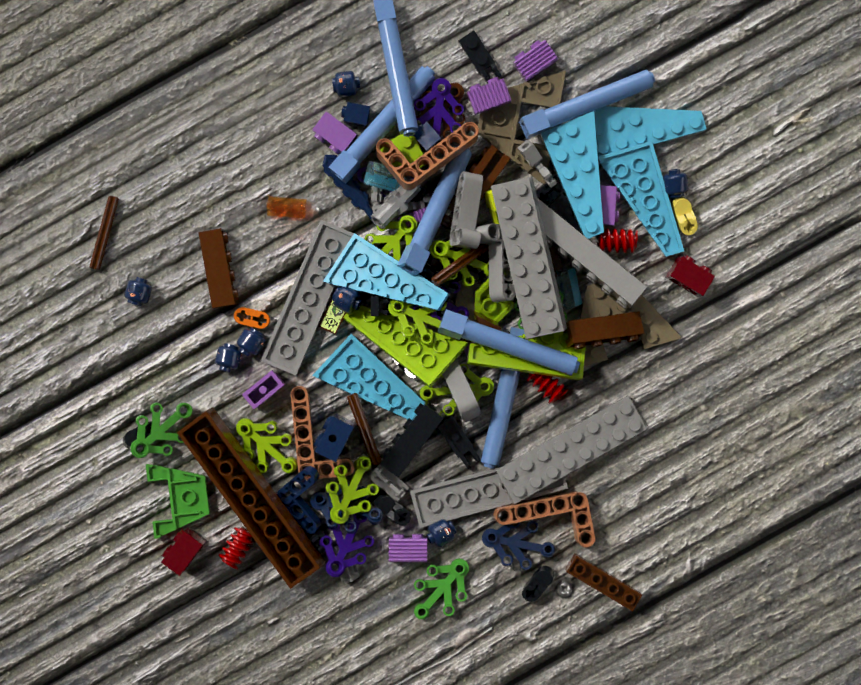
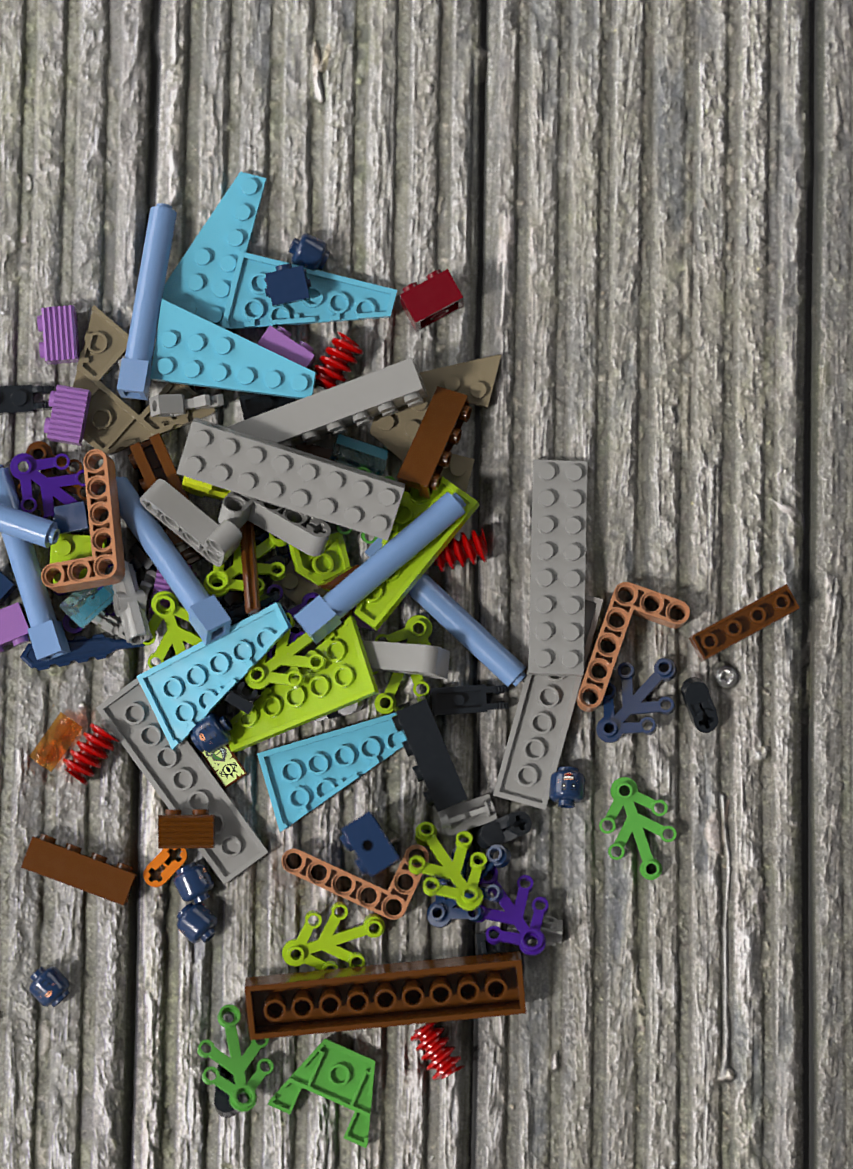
camera: 55 degrees left, 5 degrees down
dark red brick [161,527,207,576] -> none
medium lavender brick [242,370,286,409] -> none
dark blue beam [277,466,321,534] -> none
reddish brown axle [347,393,381,466] -> none
medium lavender brick [389,534,427,562] -> none
black piece [536,174,564,205] -> none
light yellow piece [672,196,698,235] -> none
none -> red piece [63,723,119,786]
none -> reddish brown brick [158,809,215,849]
none -> dark blue head [264,263,312,307]

